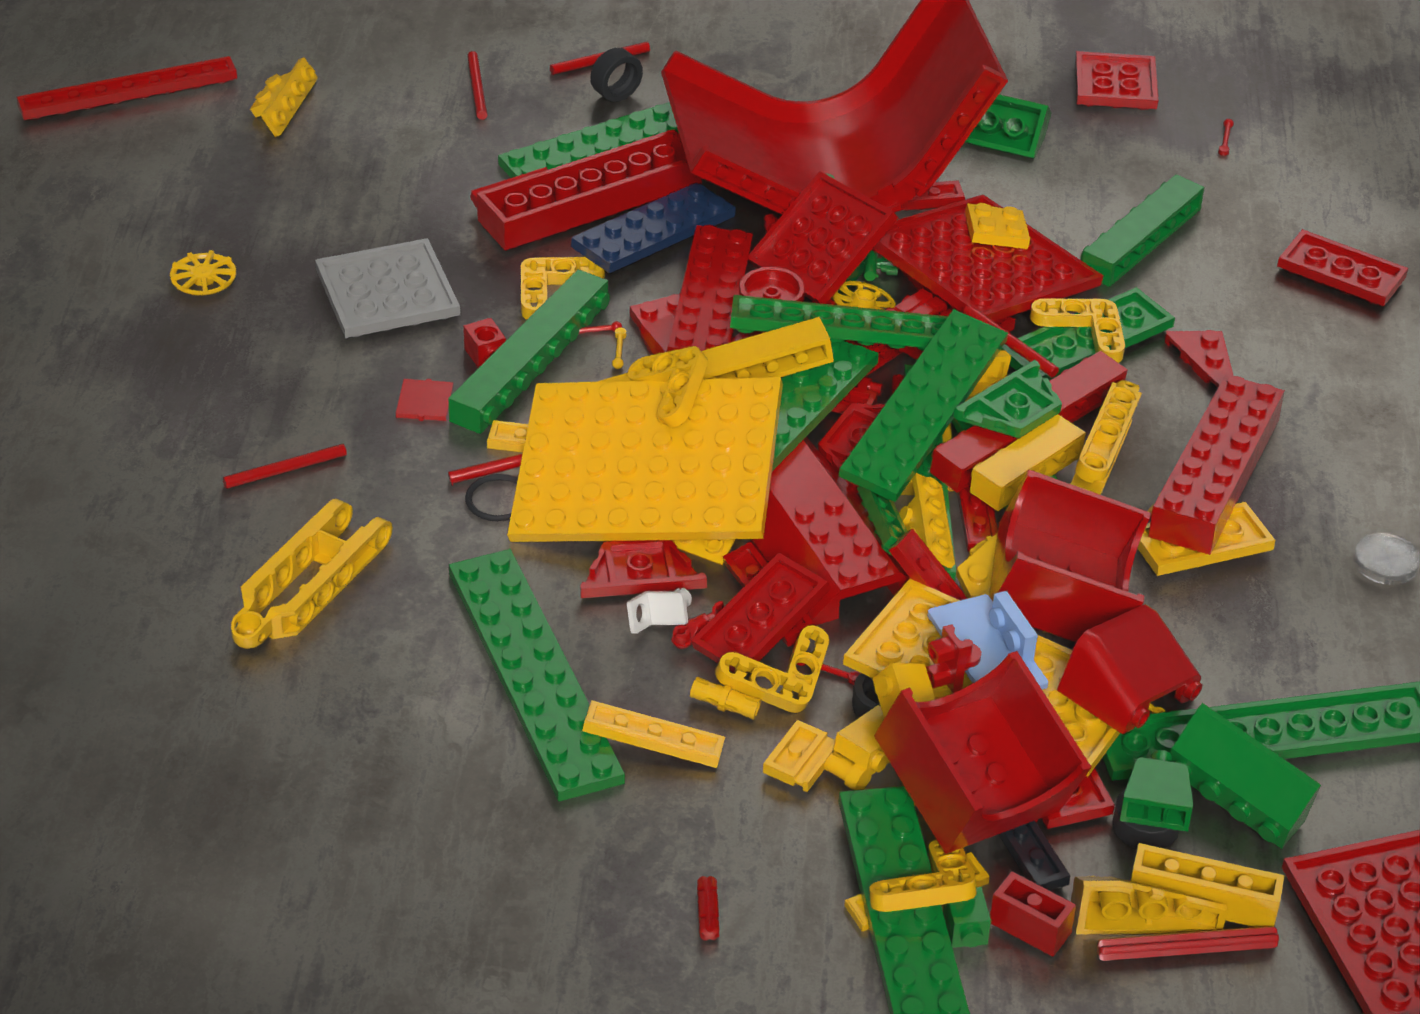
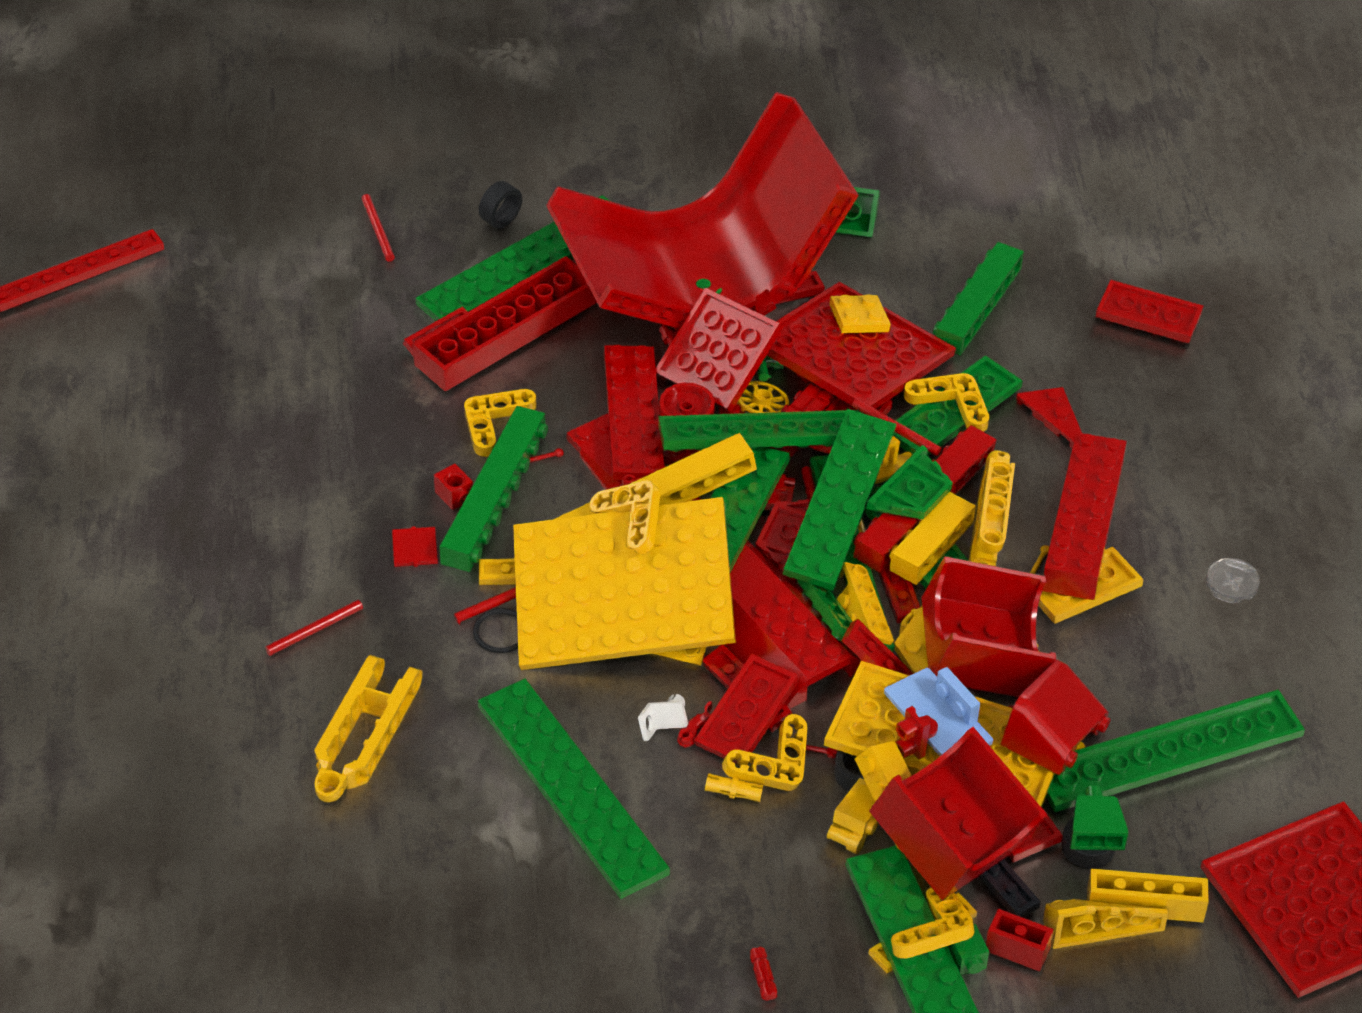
camera: 10 degrees left, 5 degrees up
yellow wheel [170,250,236,295] -> none
yellow bracket [250,57,318,137] -> none
light grey plate [315,238,460,338] -> none
red bar [550,41,650,75] -> none
dark blue plate [571,182,736,273] -> none
red wing [580,540,707,598] -> none
yellow tile [582,700,725,768] -> none
yellow hinge [612,328,627,369] -> none
yellow plate [763,720,836,792] -> none
red plate [1075,51,1159,110] -> none
red axle [1097,926,1279,961] -> none
green slope [1170,703,1321,849] -> none
red hinge [1218,119,1234,156] -> none

